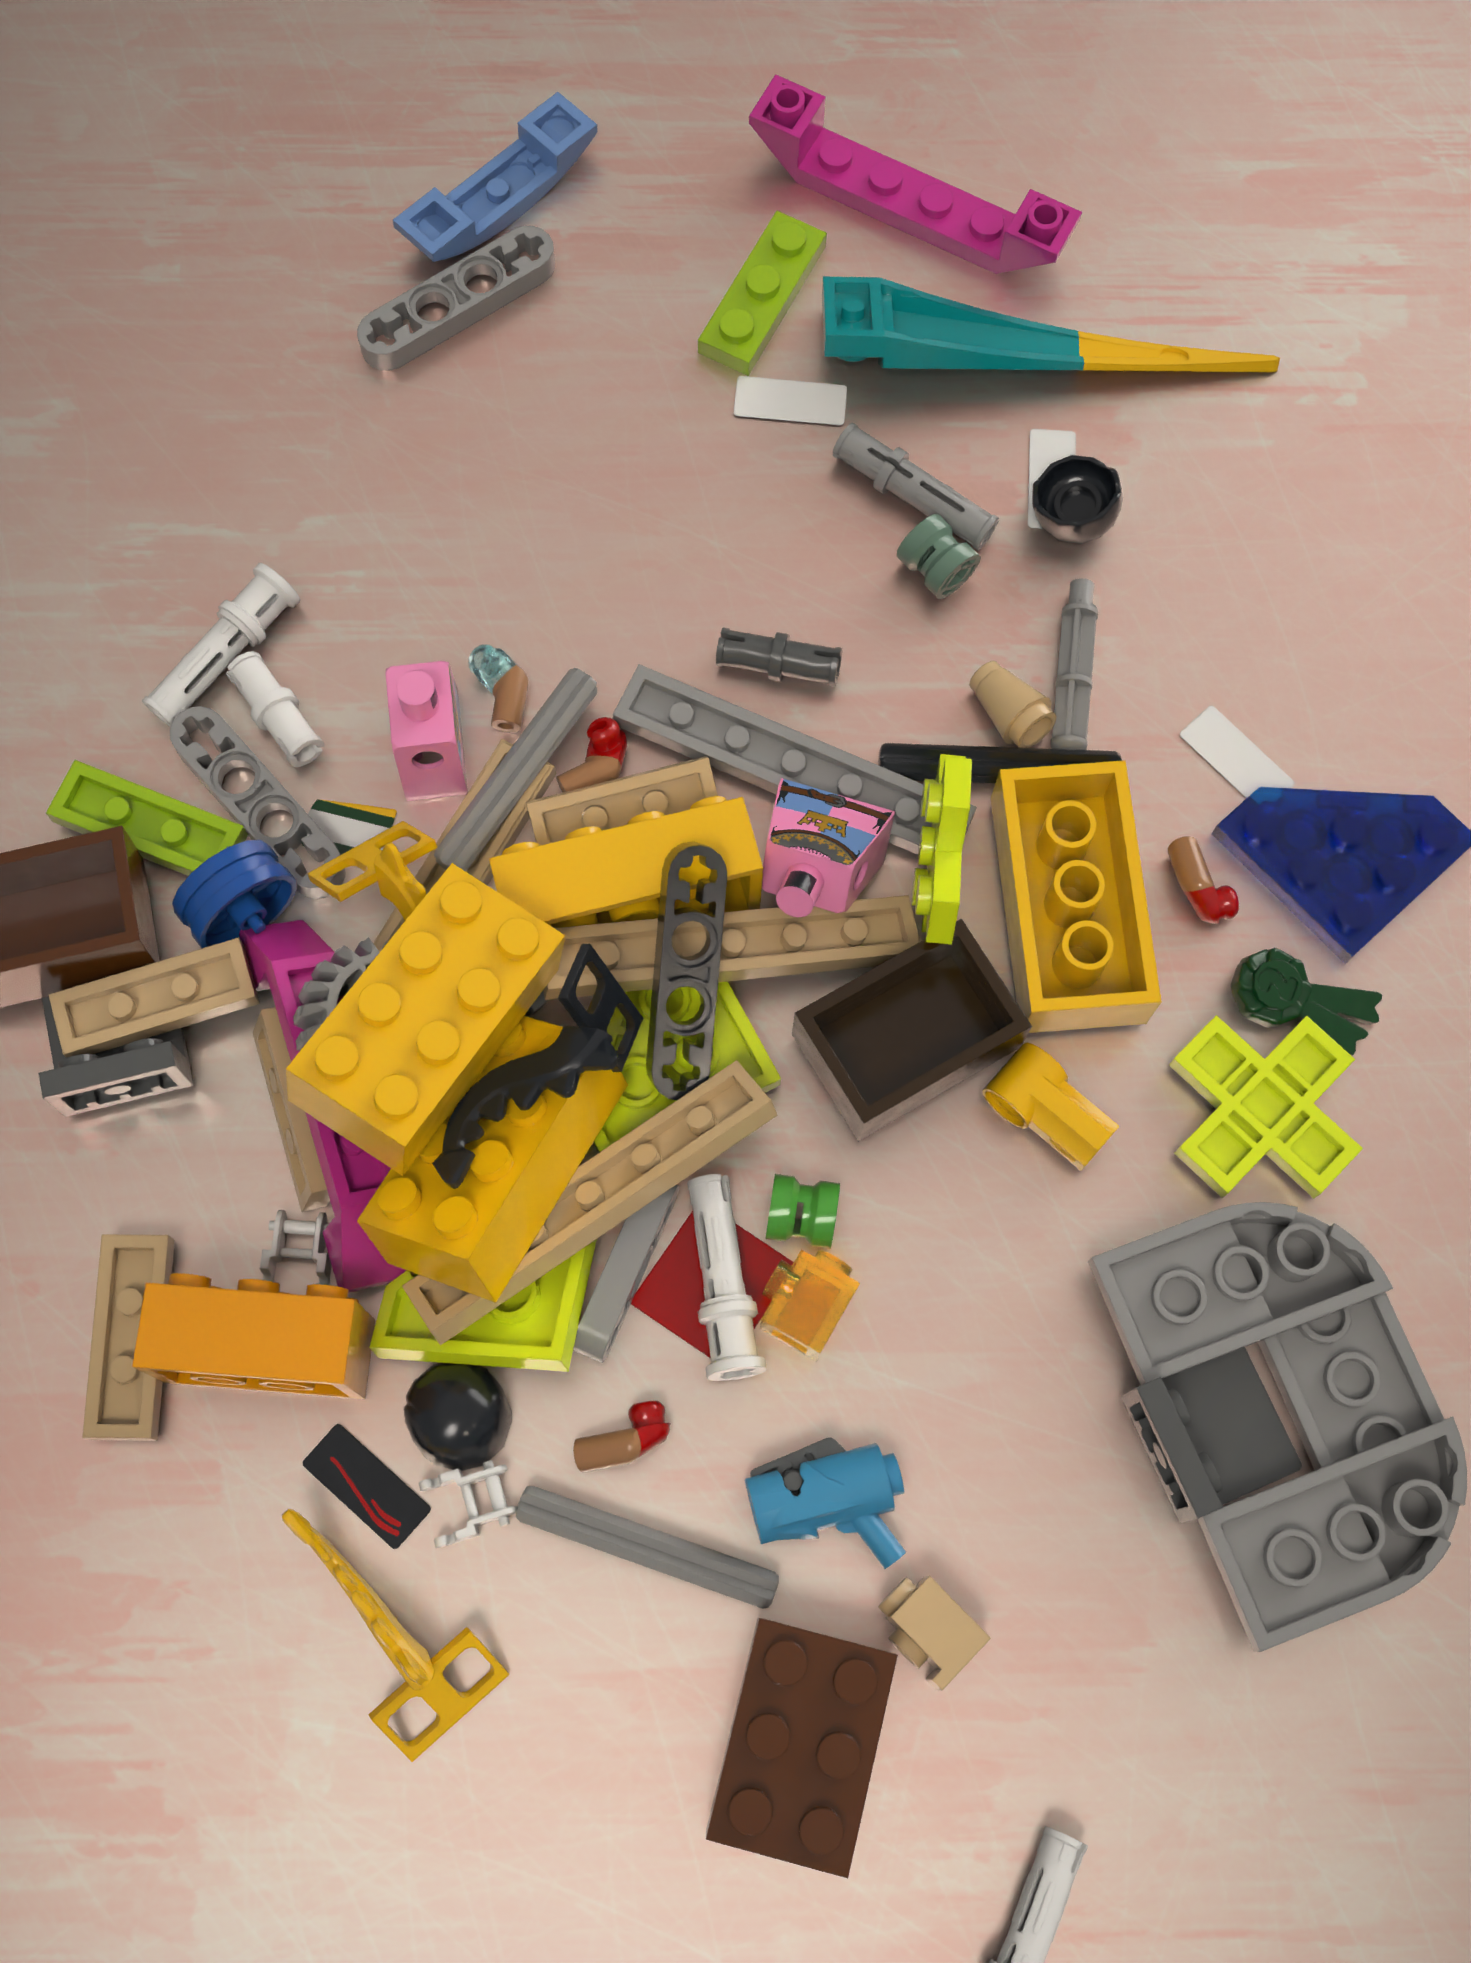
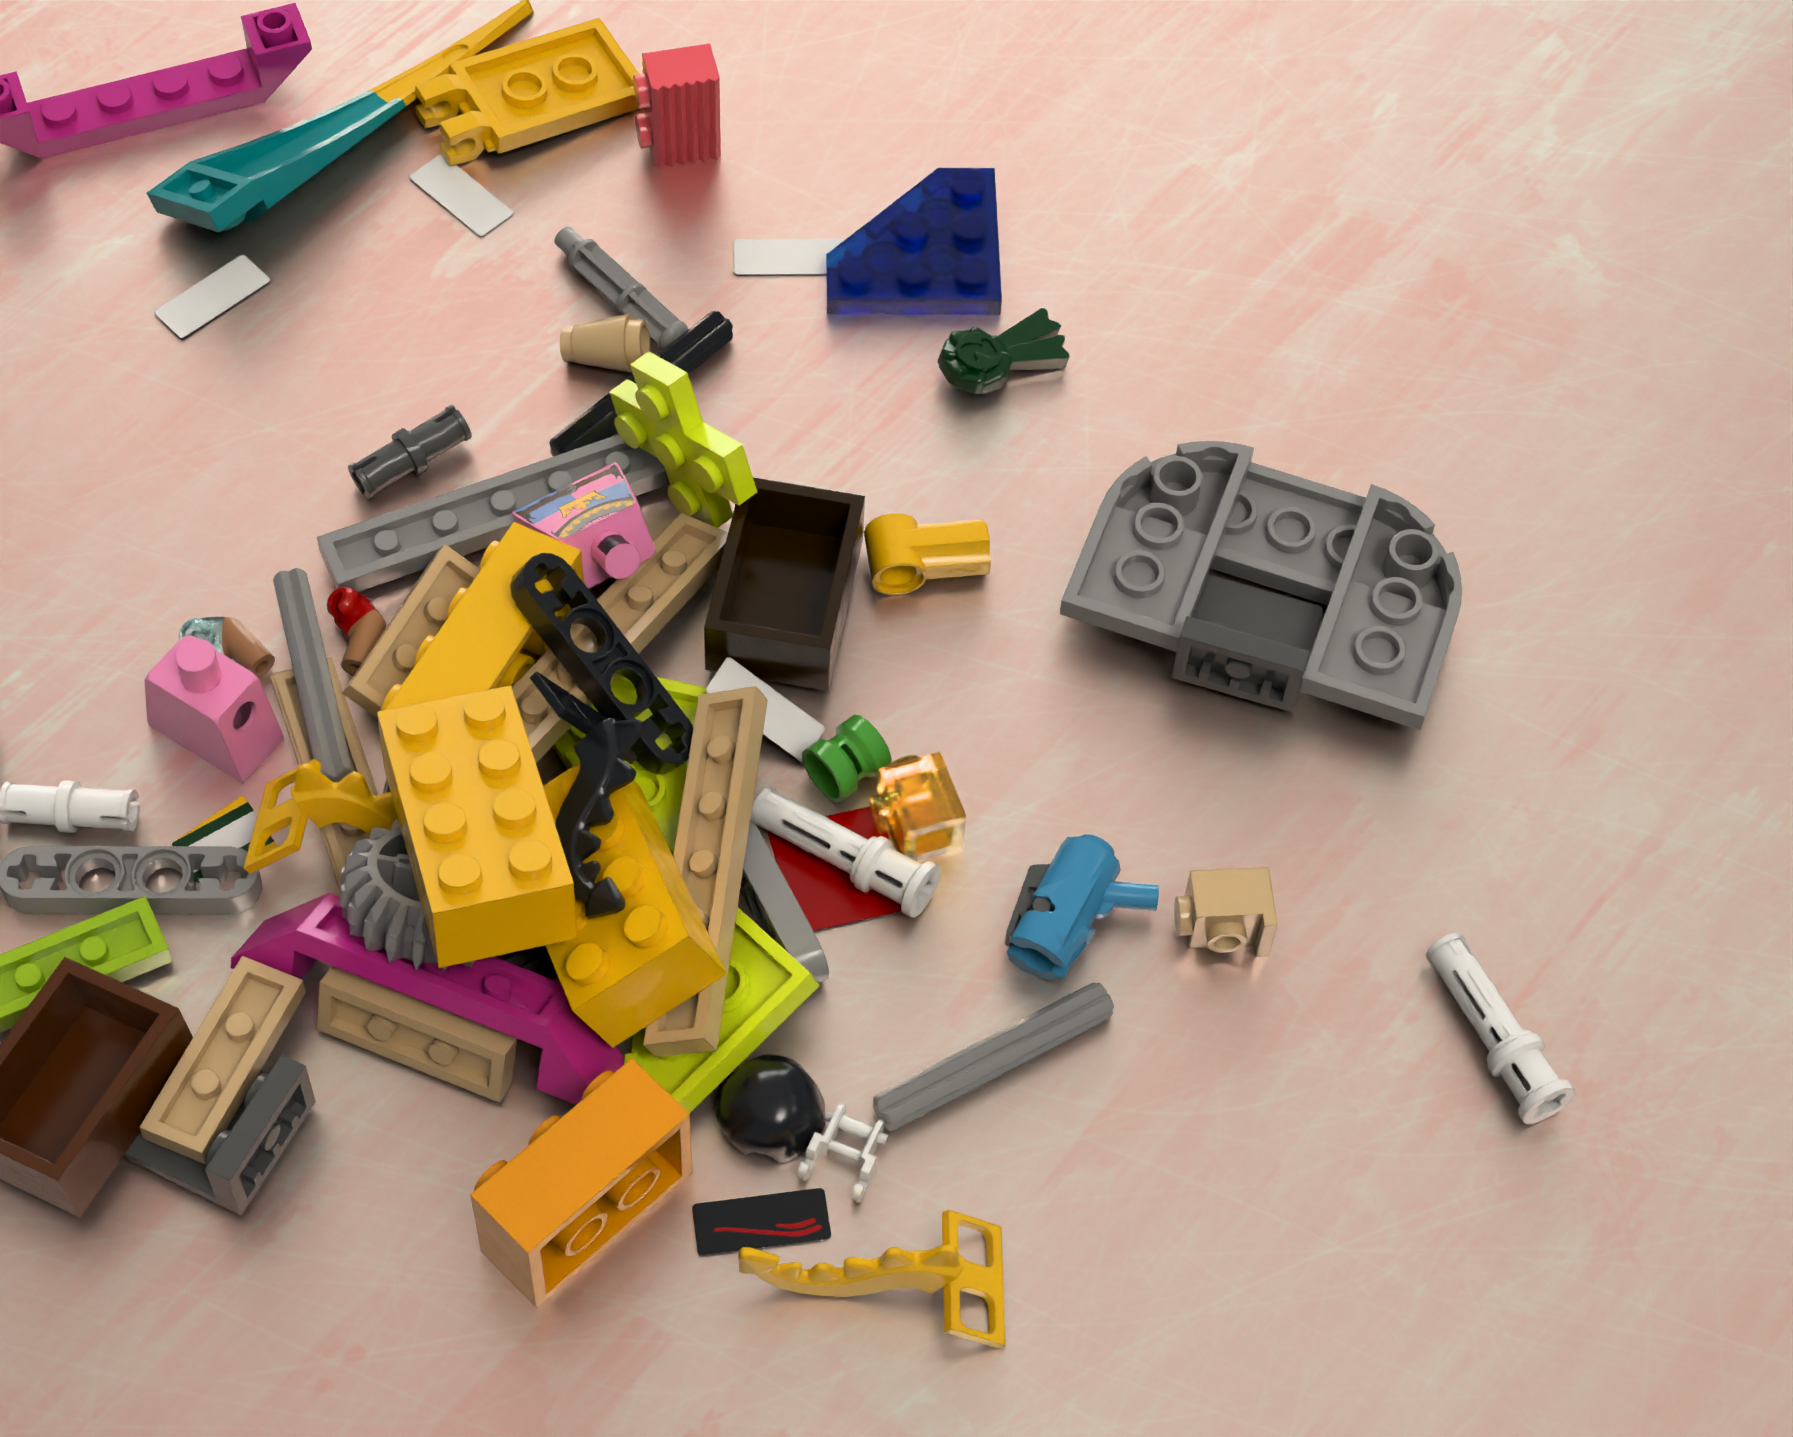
camera: 50 degrees left, 15 degrees down
tan plate [82,1234,175,1441] -> none
blue wheel [172,840,297,948] -> none
white piece [260,1210,332,1285] -> none
arm [573,1401,671,1472] -> none
lime plate [698,211,827,376] -> none
reddish brown piece [706,1618,898,1879] -> none
light grey pin [833,423,999,551] -> none
sand green wheel [896,514,981,599] -> none
yellow brick [990,760,1162,1033] -> none
black hair [1032,455,1123,544] -> none
arm [1168,836,1239,924] -> none
neon yellow plate [1169,1015,1363,1199] -> none
none -> yellow tile [415,17,639,166]
none -> coral brick [633,43,721,169]
none -> white sticker [706,657,825,762]

